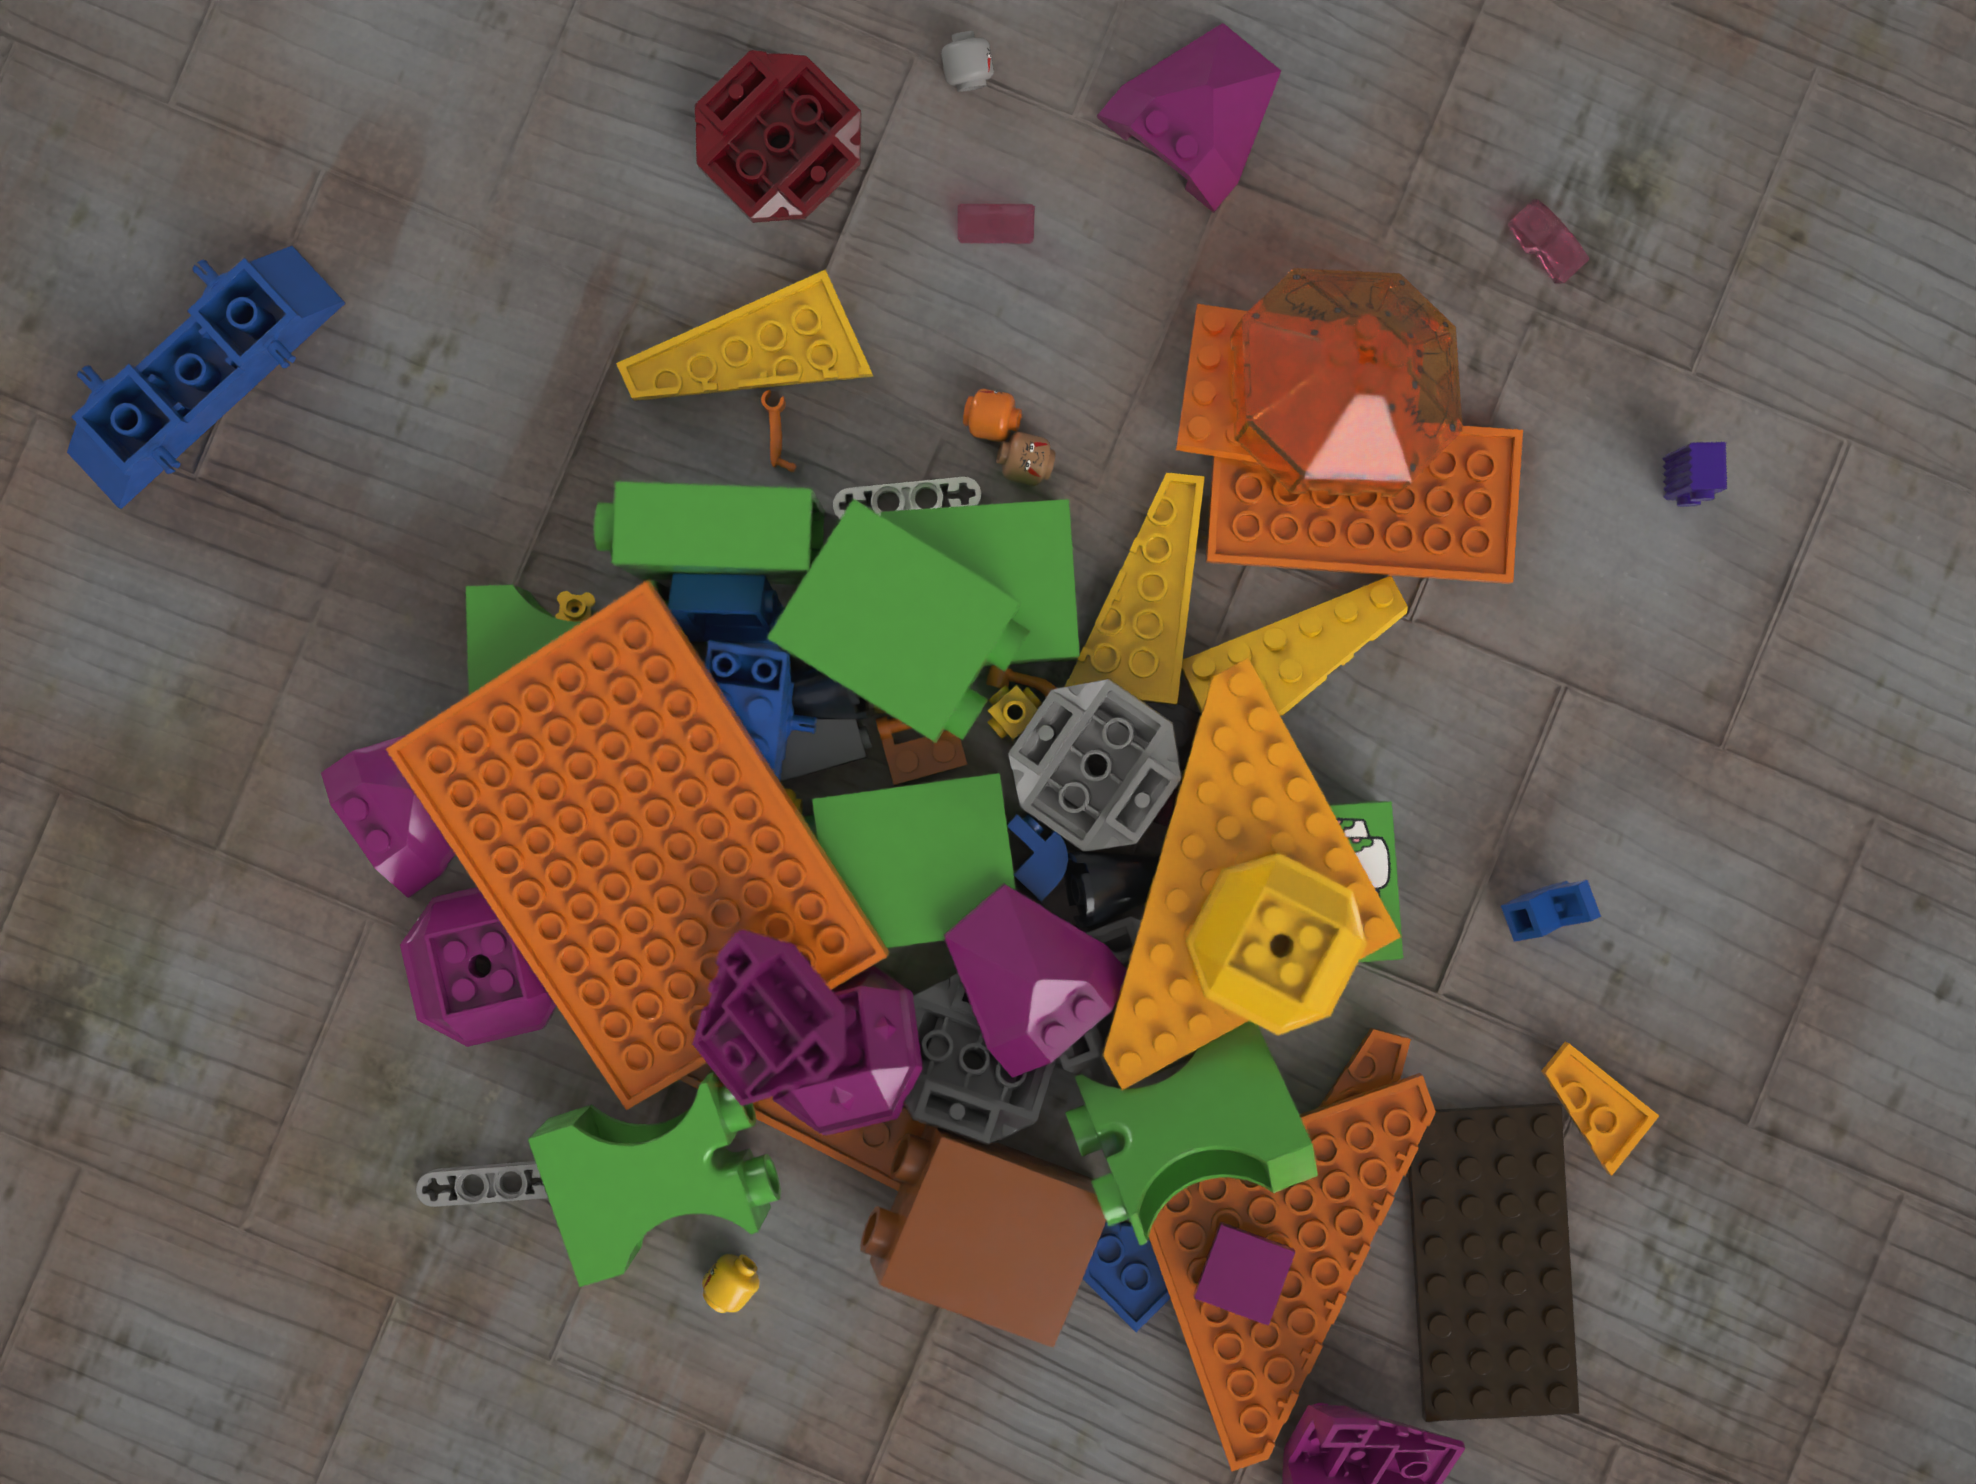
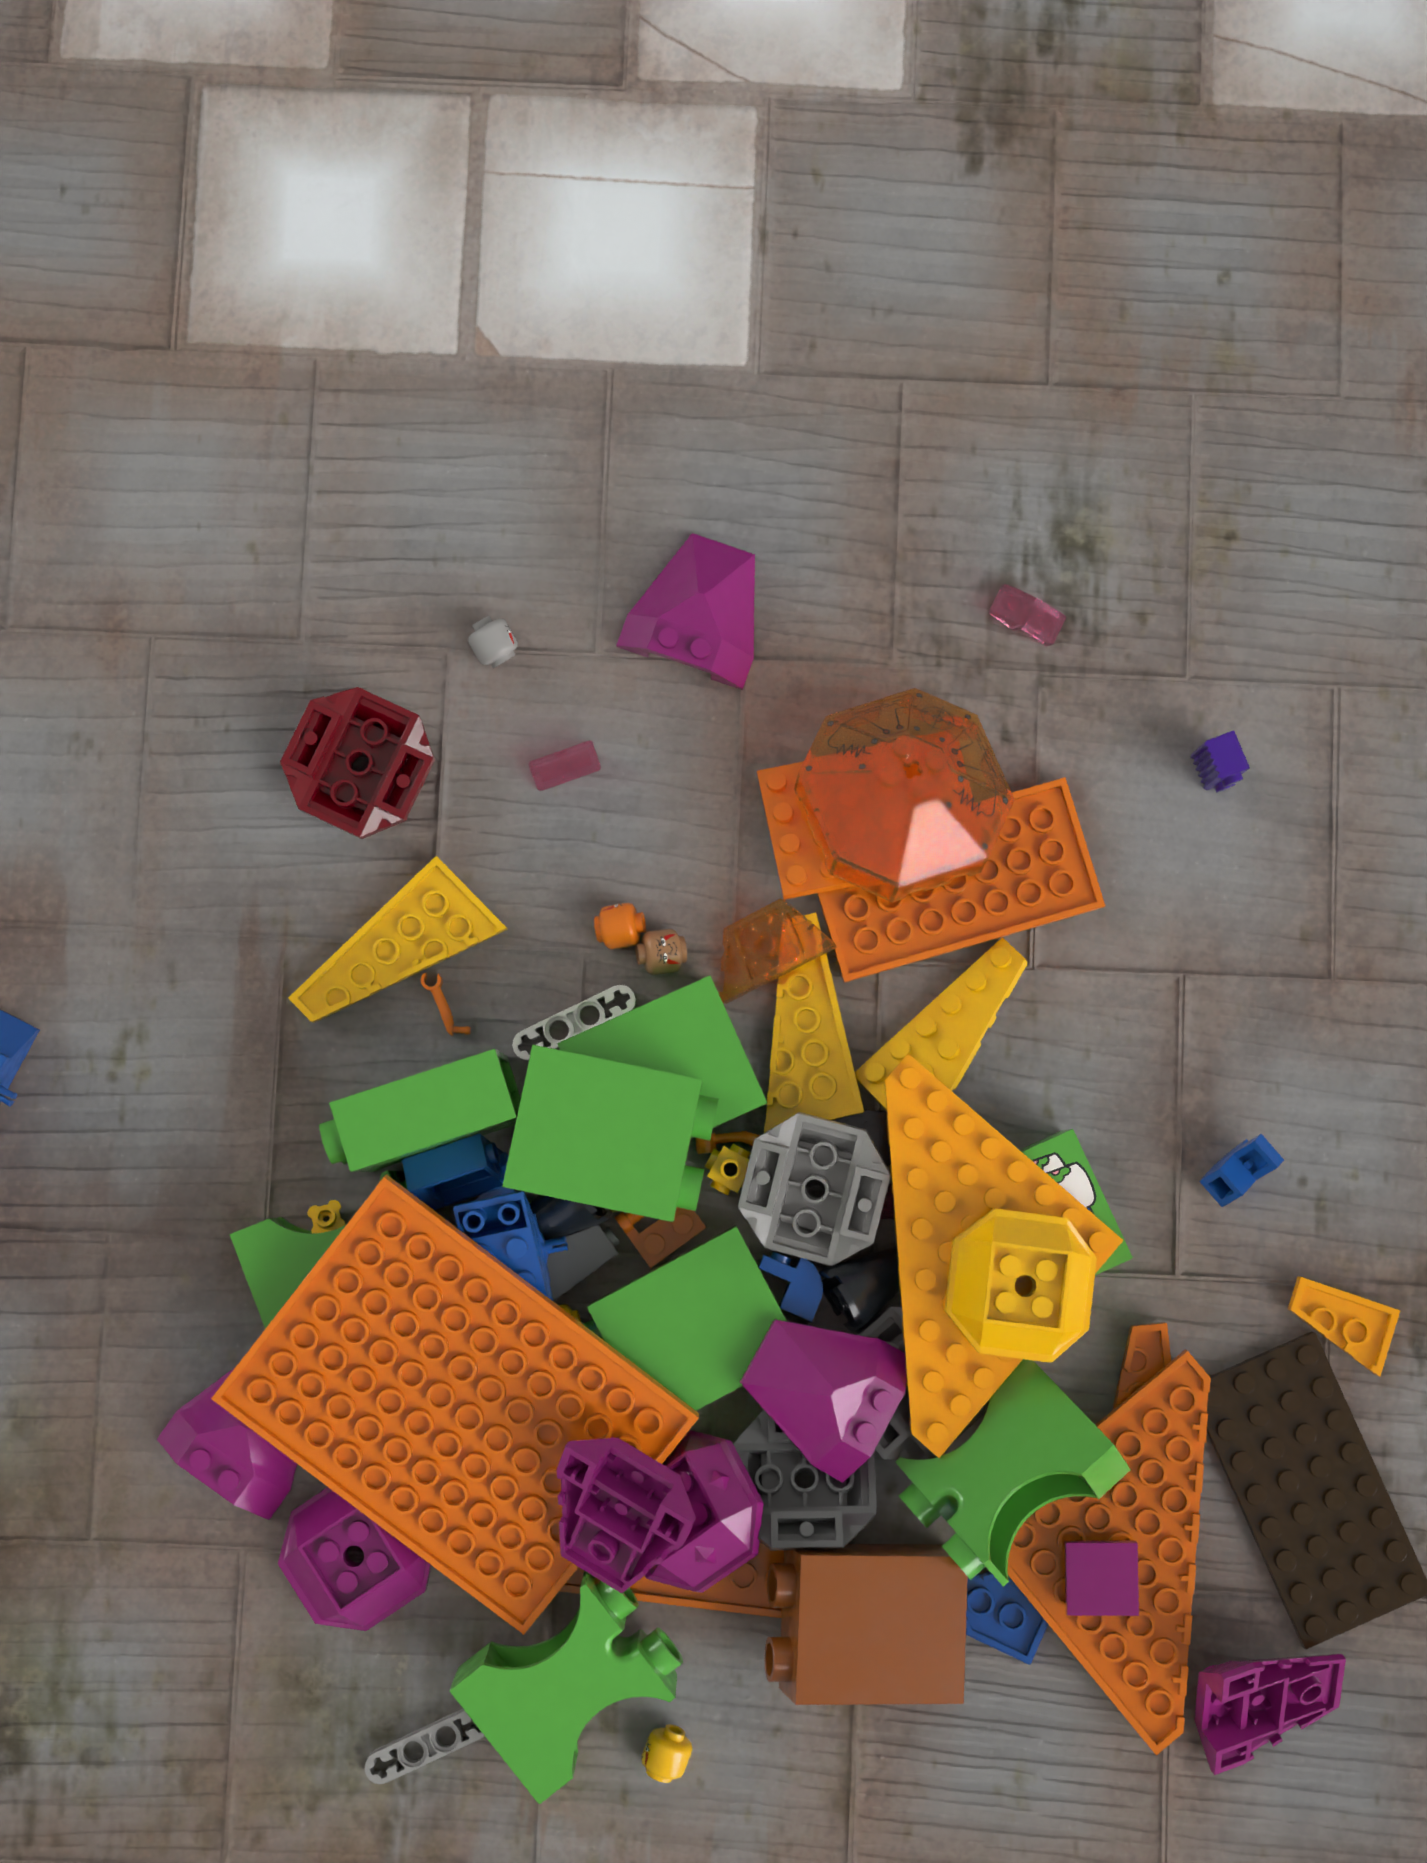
camera: 20 degrees left, 5 degrees down
none -> clear orange wing [719,898,837,1004]

